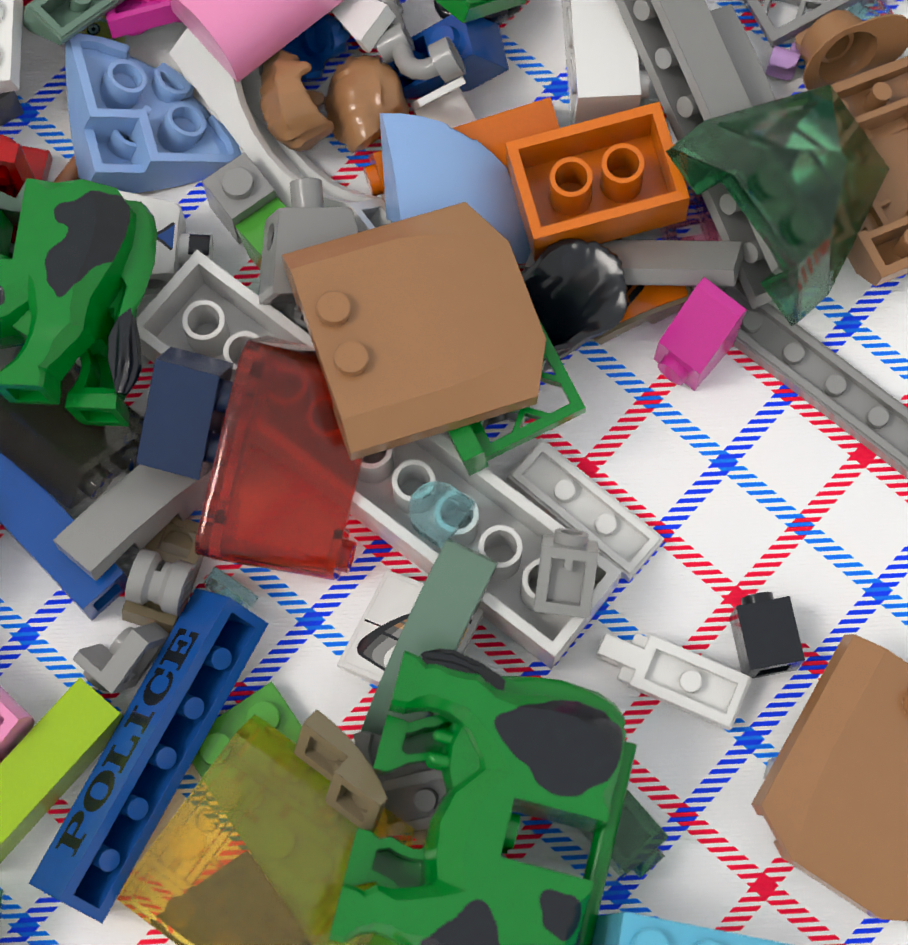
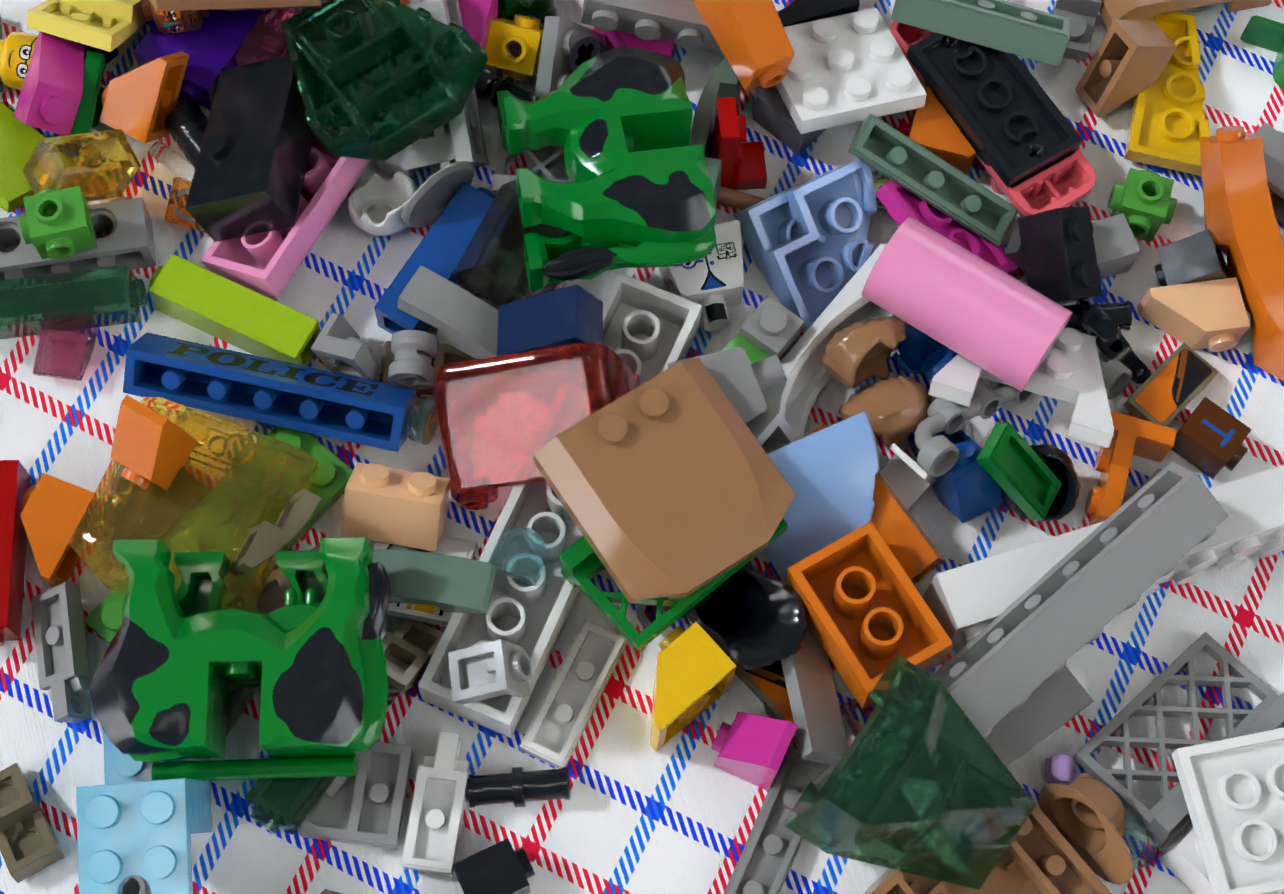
camera: 70 degrees right, 5 degrees down
none -> orange slope [110,395,198,491]
none -> light grey wing [299,742,413,849]
none -> light nougat brick [342,462,450,552]
none -> dark tan slope [381,618,443,692]
none -> black pin [467,767,570,808]
none -> yellow slope [650,622,736,752]

